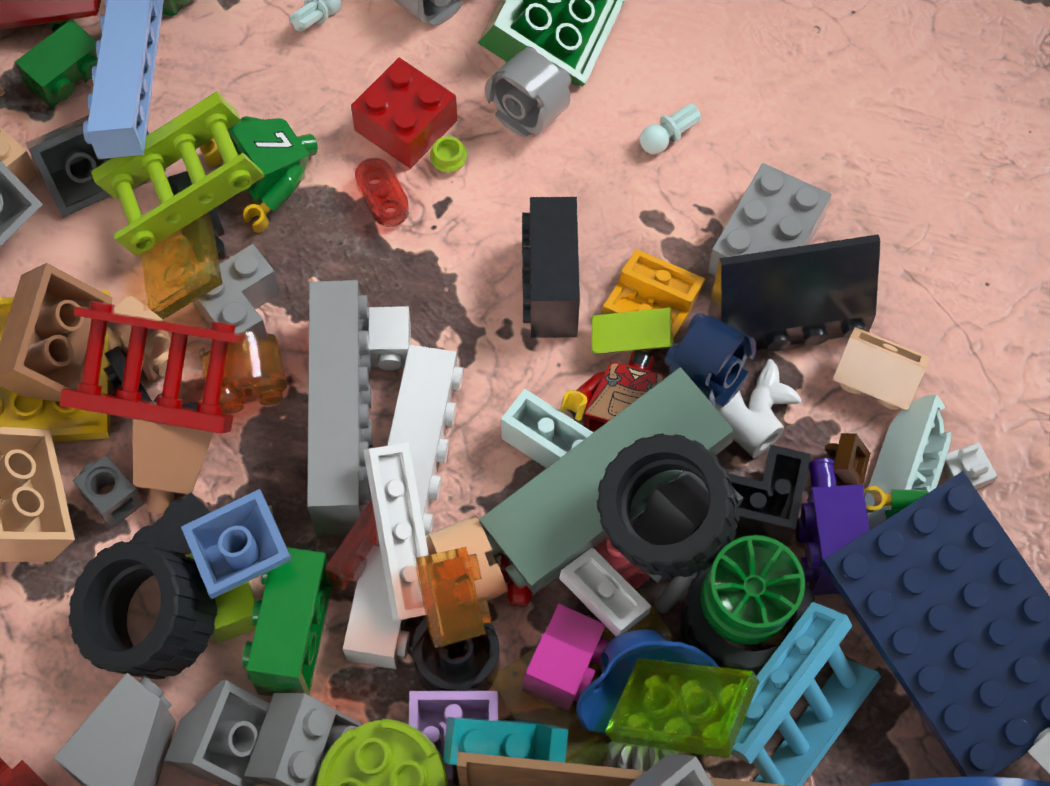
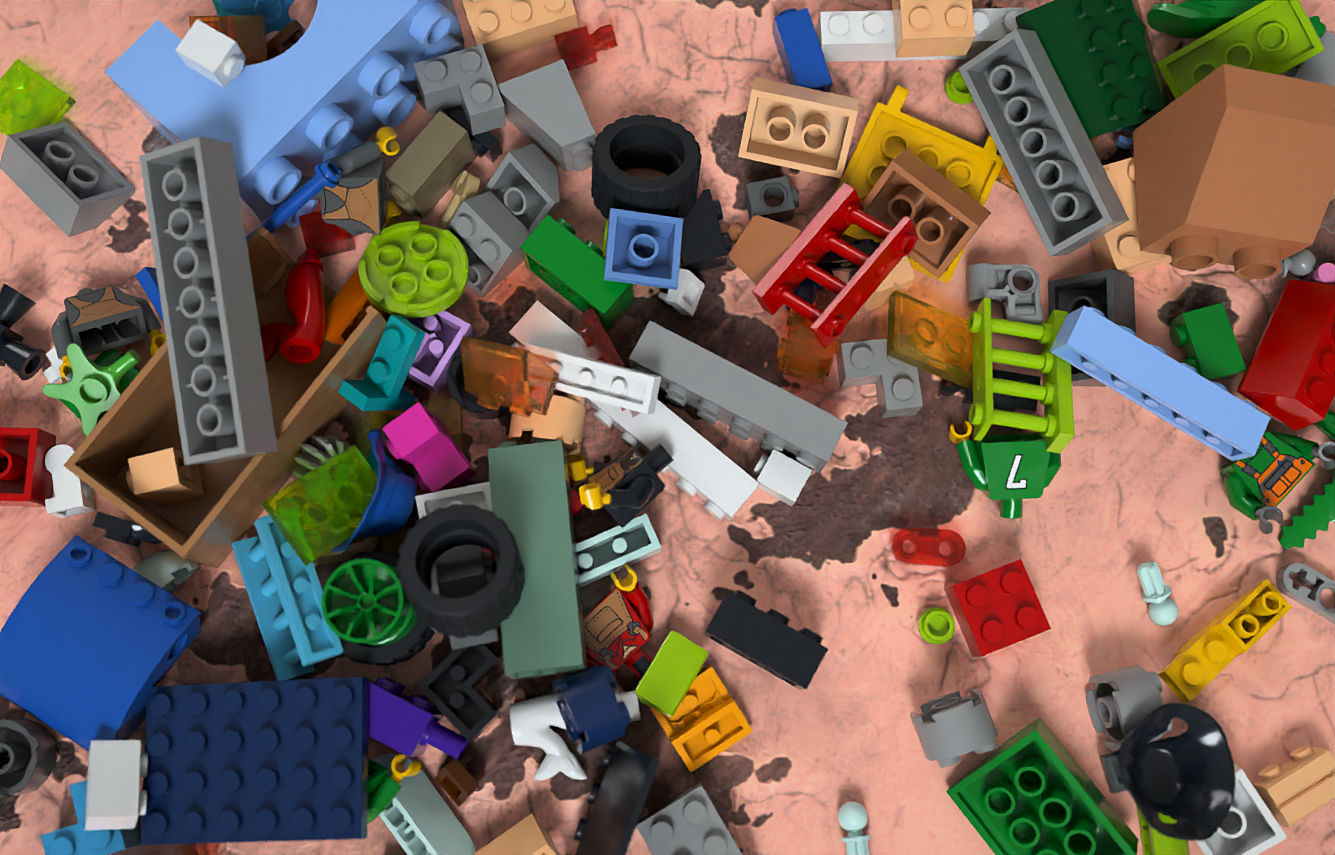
camera: 120 degrees right, 15 degrees up
none -> torso [567,444,674,528]
none -> light grey piece [967,263,1043,325]

